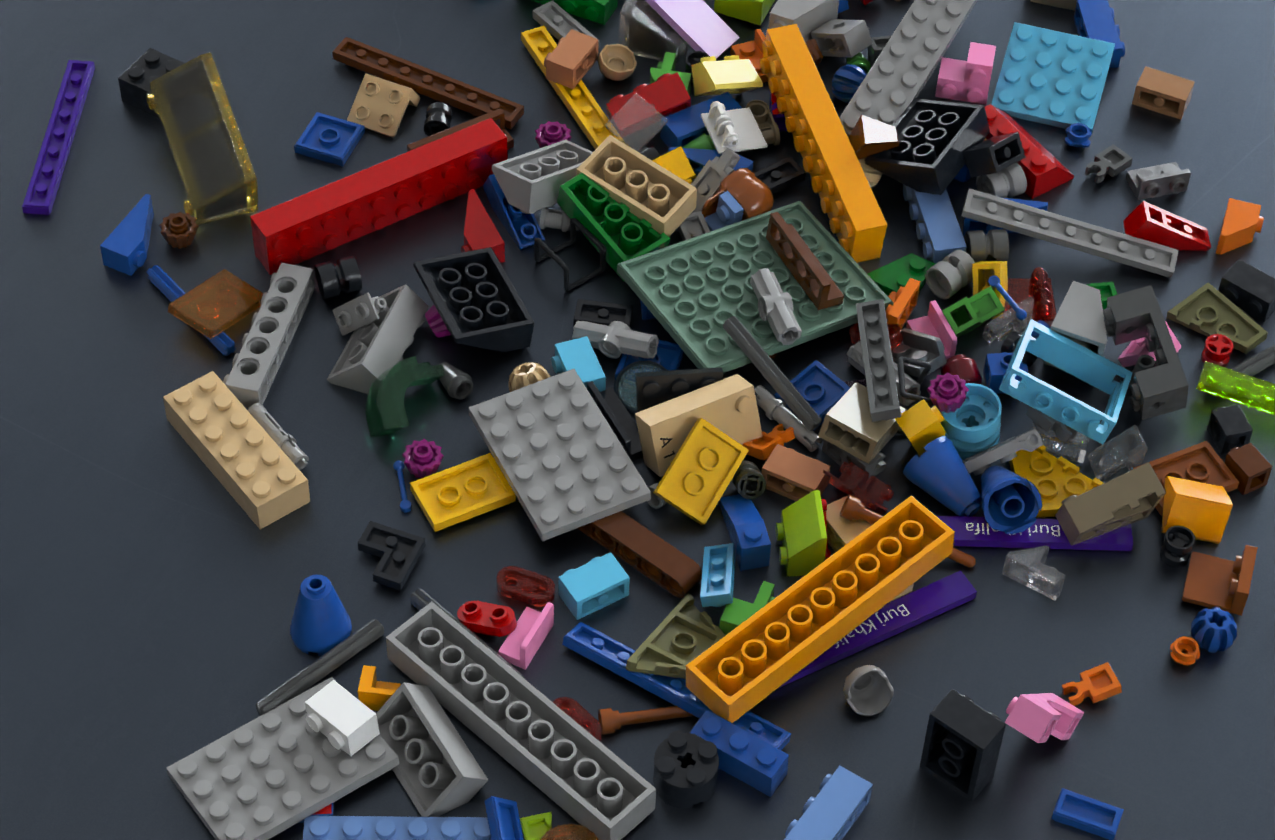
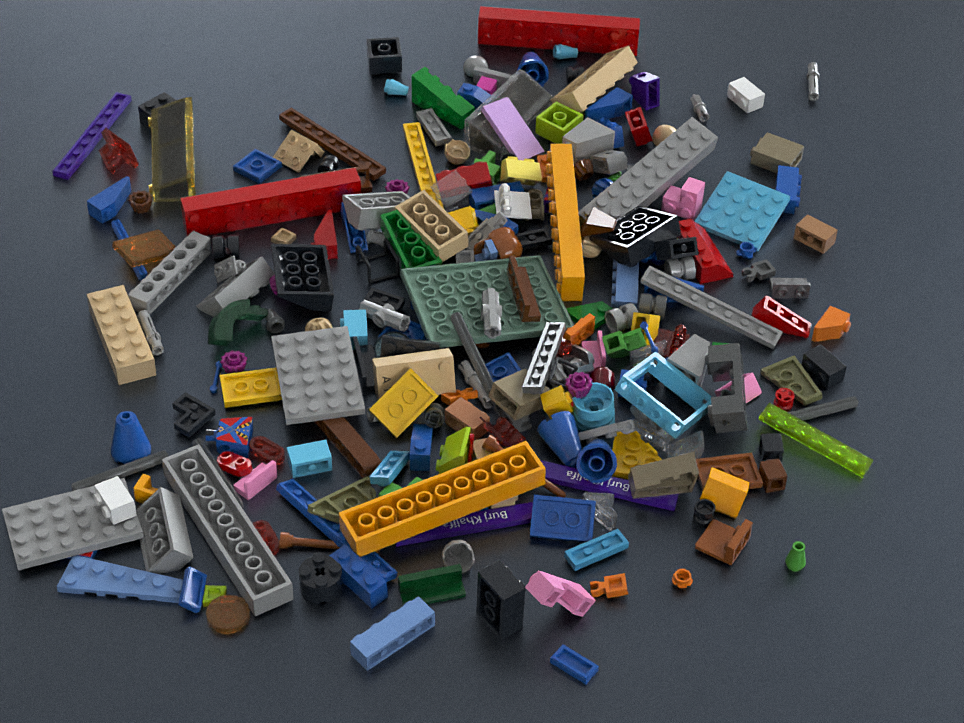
camera: 15 degrees right, 5 degrees down
nougat brick [544,29,598,89] -> none
blue piece [1191,607,1237,653] -> none
none -> clear red bracket [99,128,139,173]
none -> blue torso [205,417,253,458]
none -> tan tile [271,228,296,244]
none -> dark green panel [398,564,466,606]
none -> blue plate [530,494,596,542]
none -> dark azure plate [564,529,629,571]

